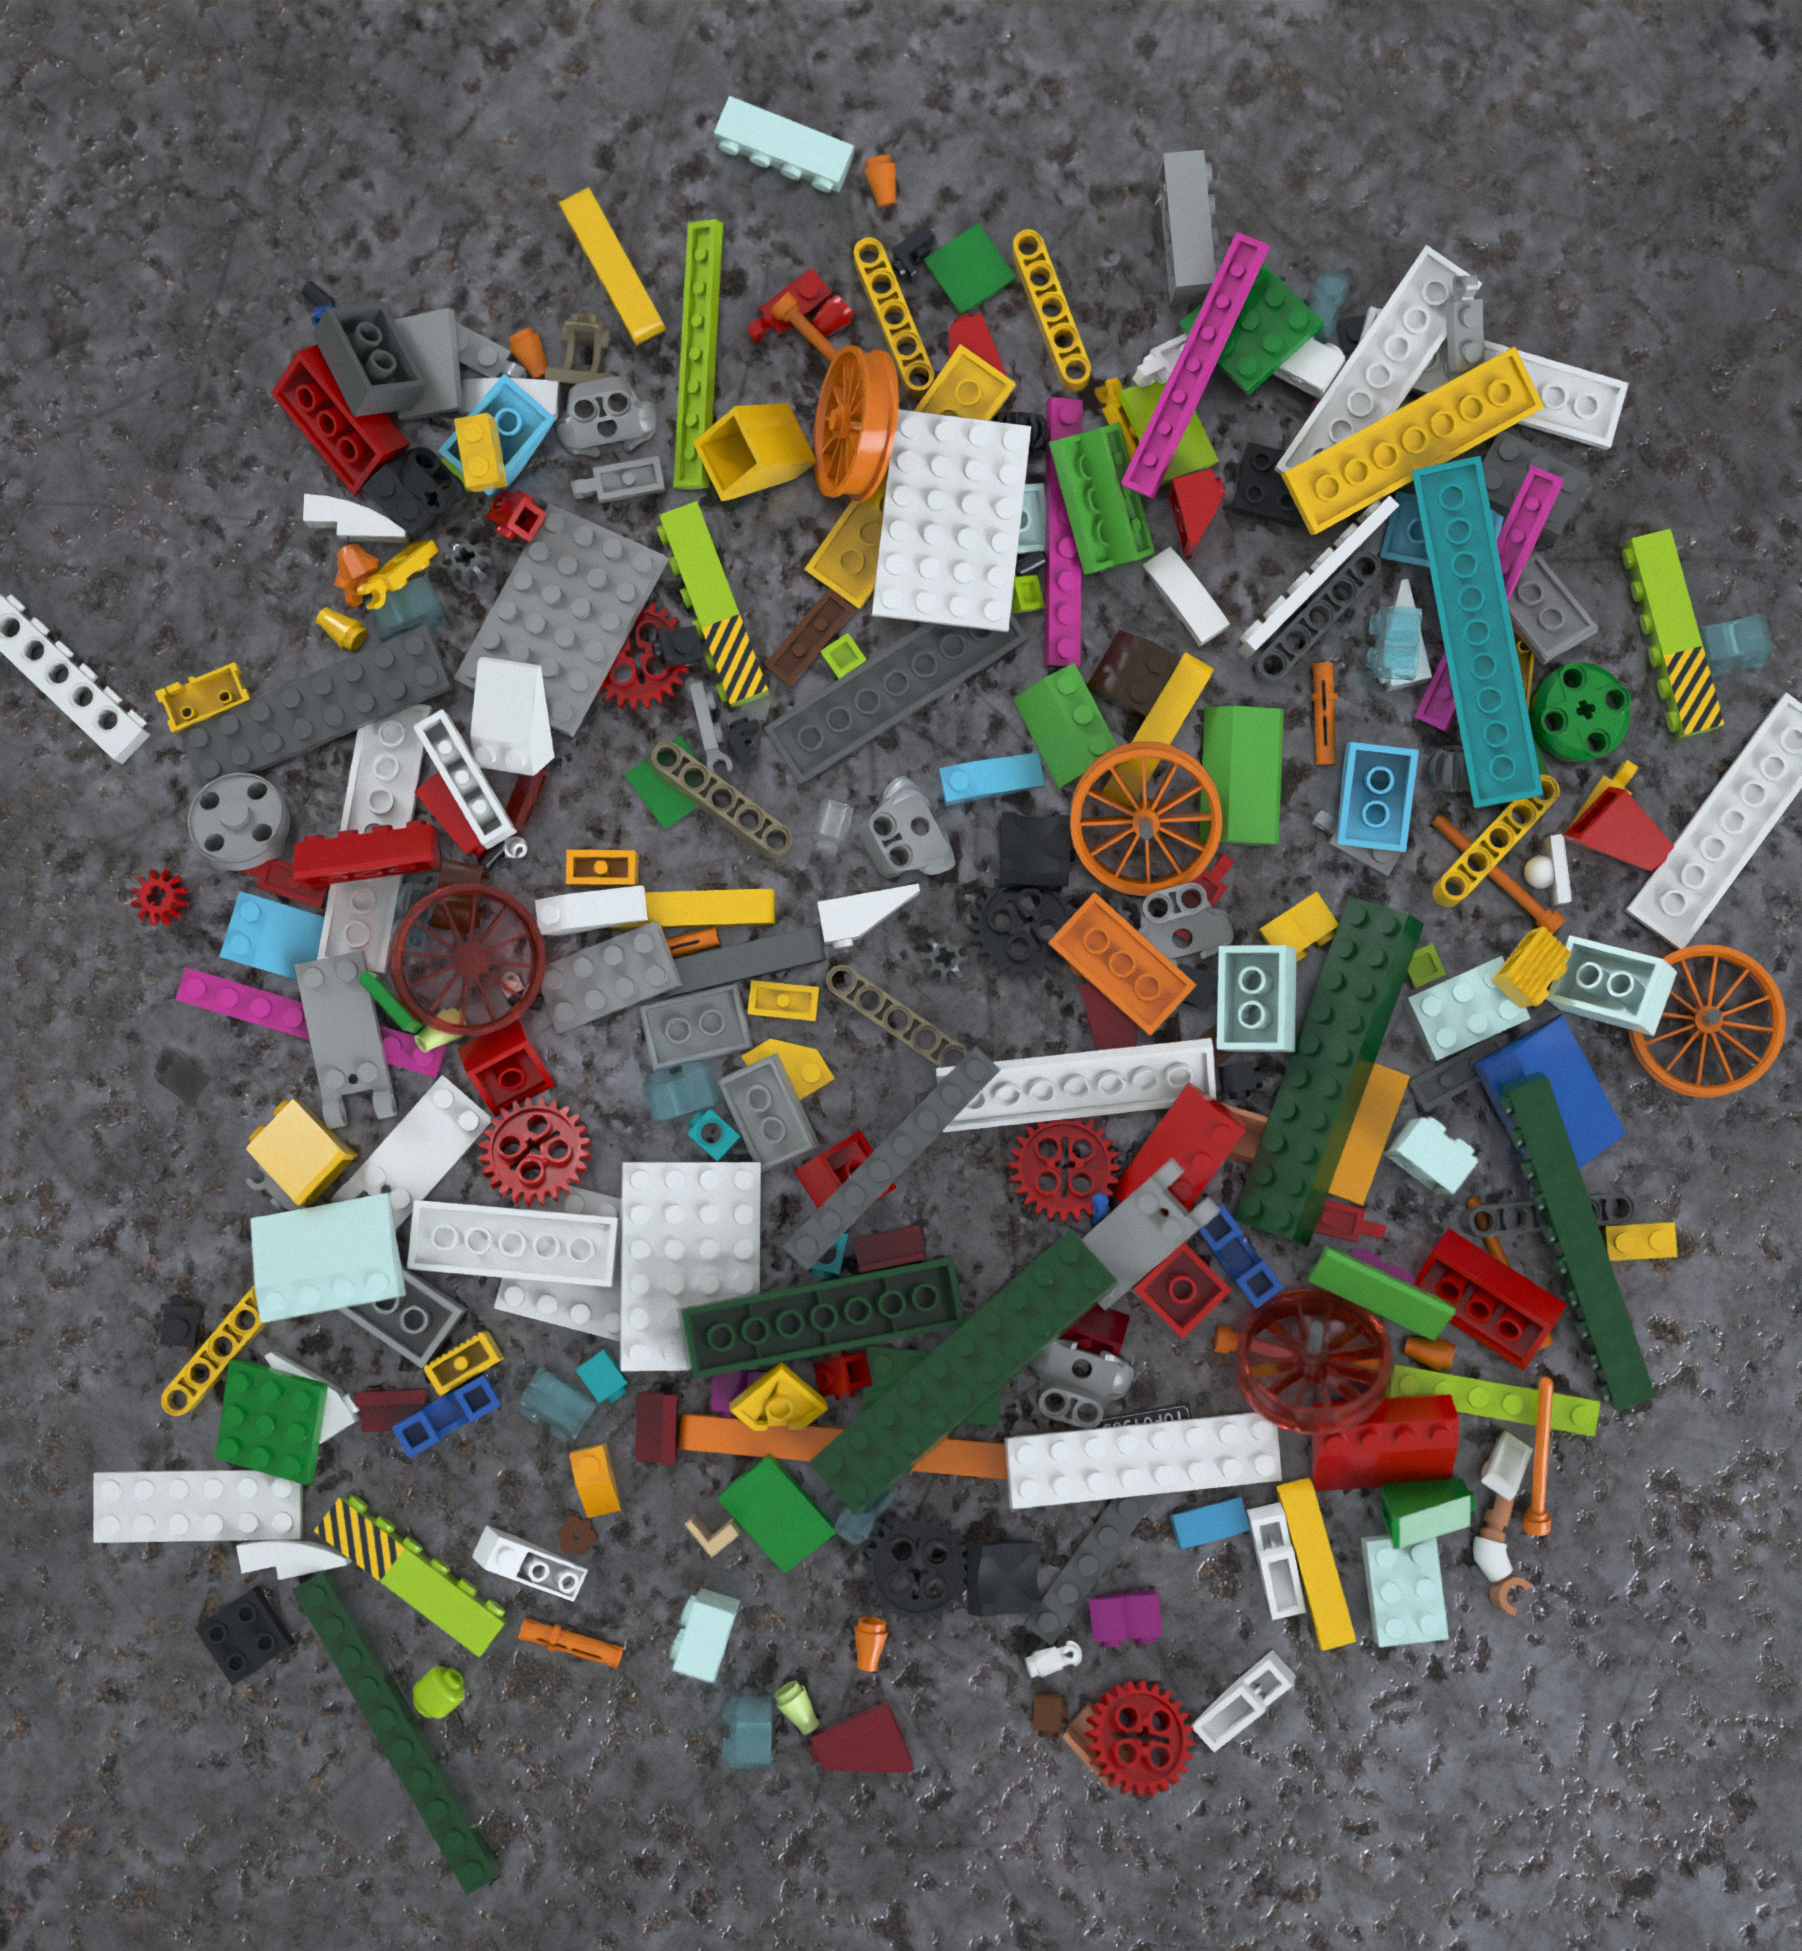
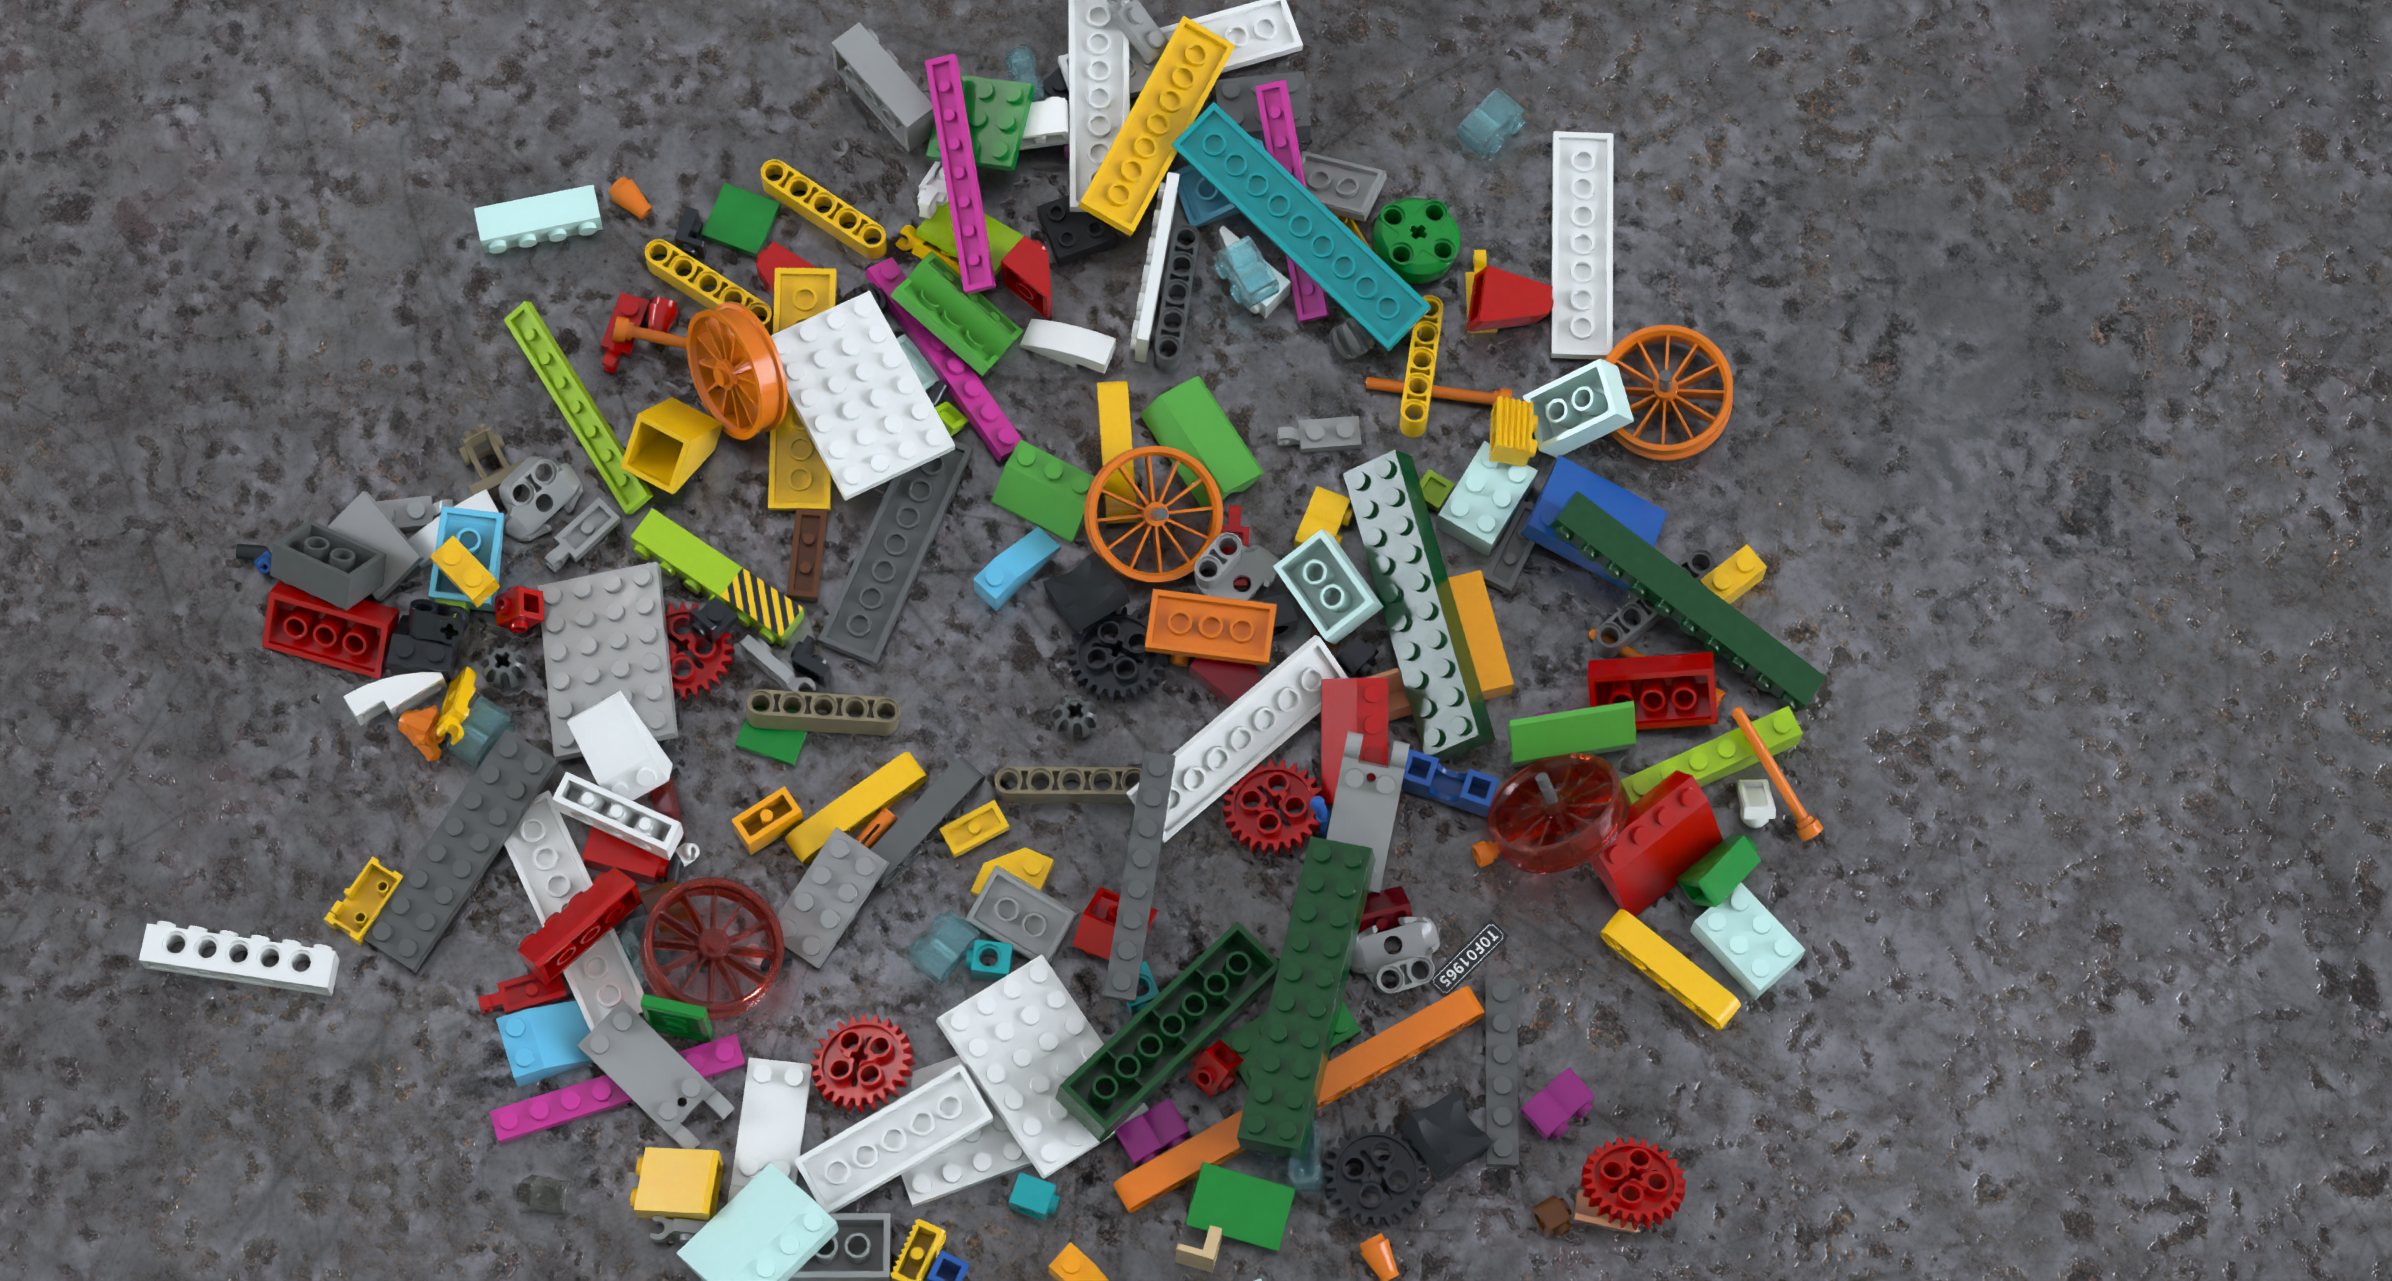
camera: 40 degrees left, 15 degrees down
red gear [131,869,190,926] -> none
light grey piece [187,773,290,871] -> none
yellow cone [316,607,368,652] -> none
yellowish green cone [414,1008,467,1053] -> none
red slope [457,1017,555,1117] -> none
orange cone [508,327,549,379] -> none
clear light blue brick [516,1367,599,1442] -> none
white slope [535,886,648,936] -> none
yellow beam [559,187,666,346] -> none
dark red panel [635,1392,679,1465] -> none
light grey tile [638,982,753,1072] -> none
yellow plate [729,1362,828,1431] -> none
clear brick [811,799,855,857] -> none
white slope [817,884,920,949] -> none
lime plate [820,633,867,680] -> none
dark red panel [853,1224,927,1273] -> none
light grey piece [859,776,955,878] -> none
white plate [1004,1410,1282,1509] -> none
white arm [1025,1641,1082,1678] -> none
dark brown slope [1086,630,1180,722] -> none
red brick [1132,1242,1232,1339] -> none
dark azure slope [1170,1496,1250,1549] -> none
white slope [1191,1650,1296,1752] -> none
white slope [1246,1502,1306,1620] -> none
orange pin [1310,662,1338,766] -> none
red plate [1314,1199,1386,1243] -> none
medium azure slope [1337,742,1419,852] -> none
light aqua brick [1382,1117,1479,1194] -> none
orange cone [1403,1335,1456,1372] -> none
piece [1473,1493,1532,1615] -> none
white tile [1524,834,1572,906] -> none
lime brick [1622,528,1725,740] -> none

